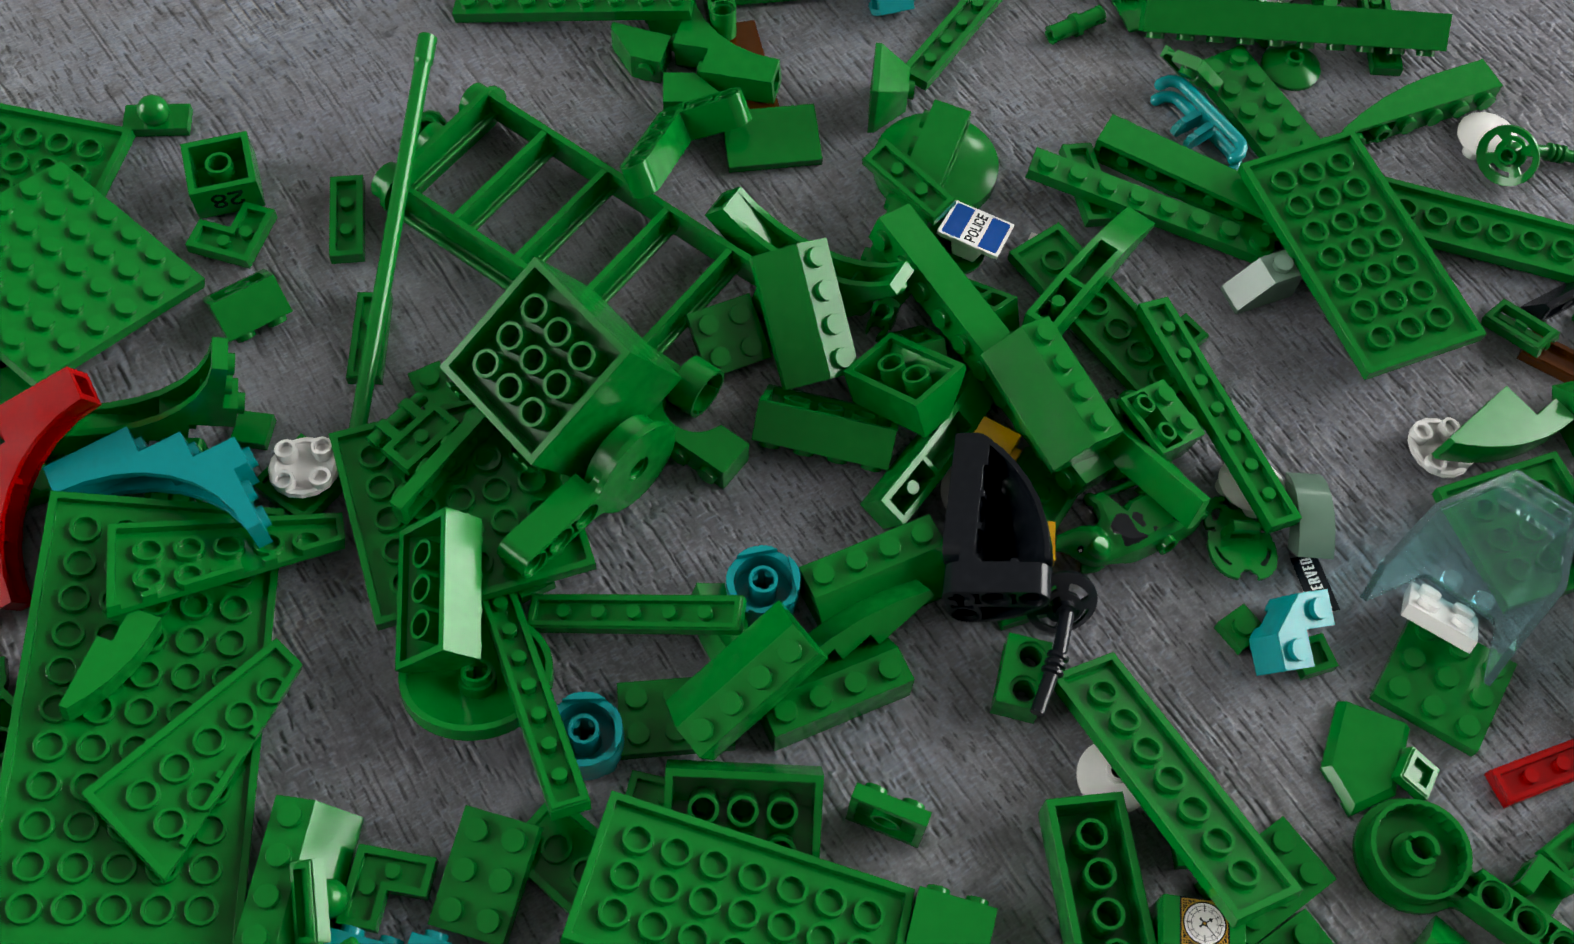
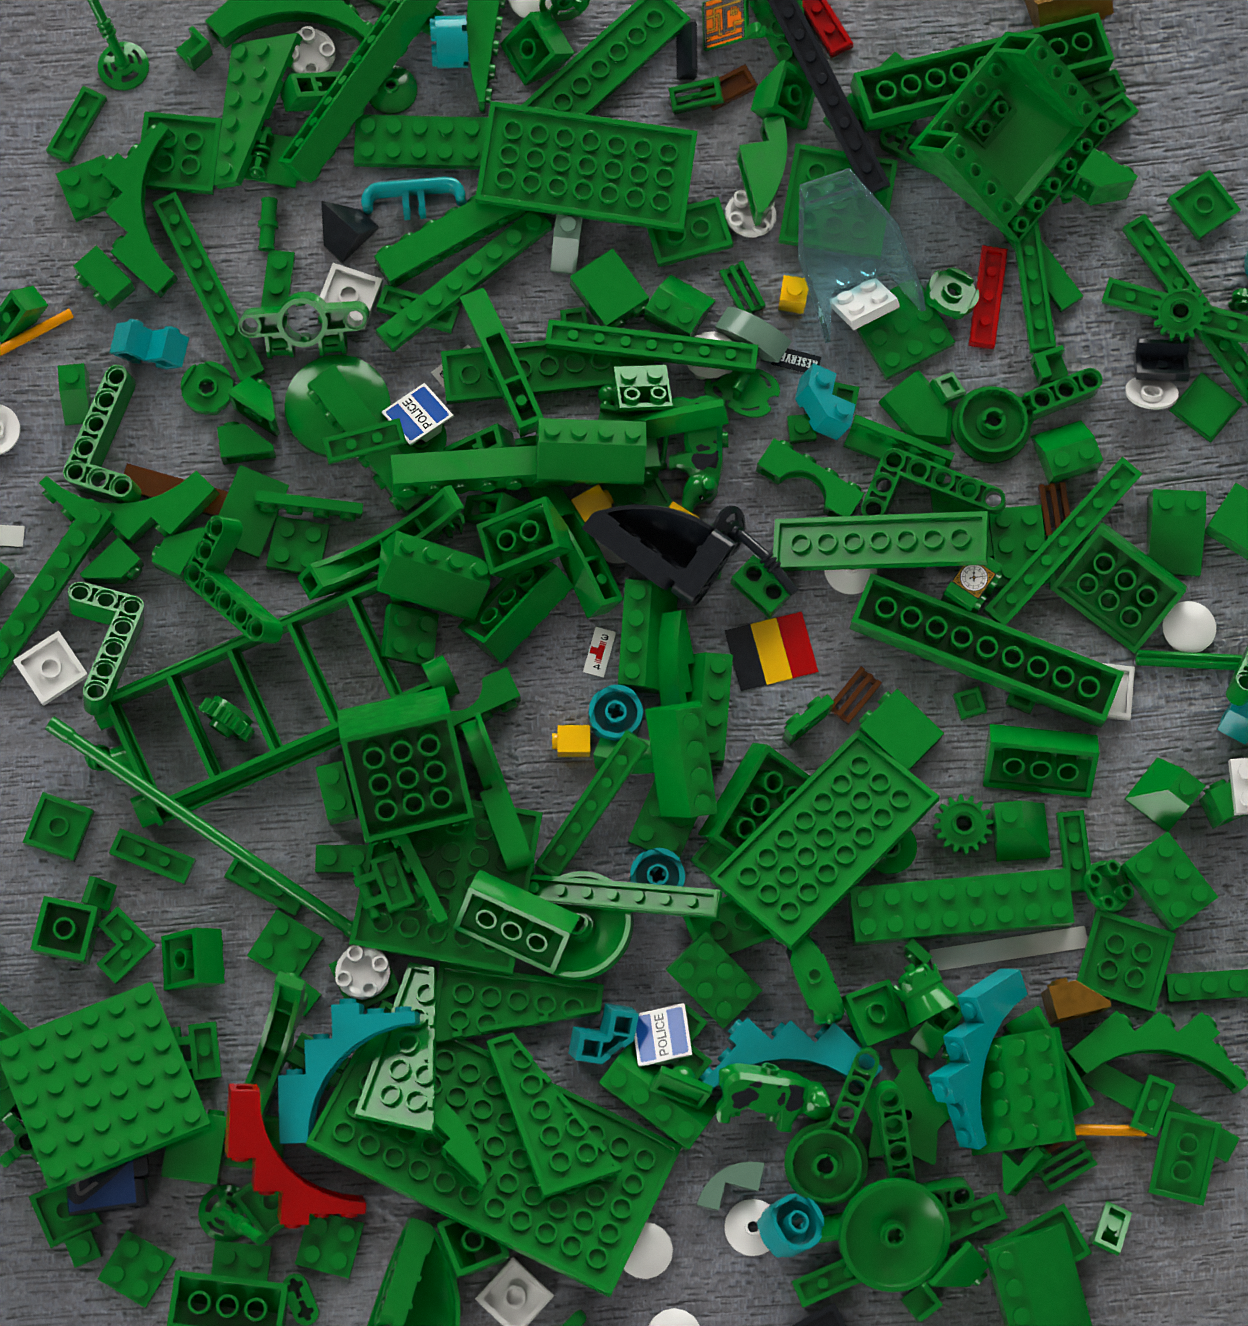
camera: 60 degrees left, 15 degrees up
green plate [1160,45,1224,92] -> none
none -> white plate [13,631,88,706]
none -> green tile [22,792,95,862]
none -> green beam [68,582,144,716]
none -> green plate [81,876,117,911]
none -> green plate [171,1021,222,1081]
none -> green plate [181,361,234,416]
none -> green gear [198,695,255,742]
none -> green slope [217,422,276,465]
none -> green piece [238,292,369,359]
none -> green plate [247,909,324,976]
none -> green plate [254,490,363,522]
none -> green plate [261,250,295,313]
none -> green plate [266,516,330,575]
none -> white plate [315,263,383,329]
none -> black slope [321,201,379,264]
none -> teal brick [430,15,469,69]
none -> green wing [436,963,604,1043]
none -> green slope [500,11,575,85]
none -> yellow brick [552,725,590,757]
none -> teal brick [568,1003,639,1064]
none -> green brick [570,248,649,328]
none -> white sticker [583,627,616,678]
none -> piece [634,1003,693,1067]
none -> green slope [644,275,716,337]
none -> green plate [646,197,733,268]
none -> green tile [719,260,766,314]
none -> sticker [724,611,819,691]
none -> green arch [756,438,865,517]
none -> yellow brick [778,275,810,314]
none -> reddish brown tile [831,666,882,725]
none -> green fence [843,414,955,484]
none -> green beam [861,448,1006,516]
none -> green plate [926,268,979,320]

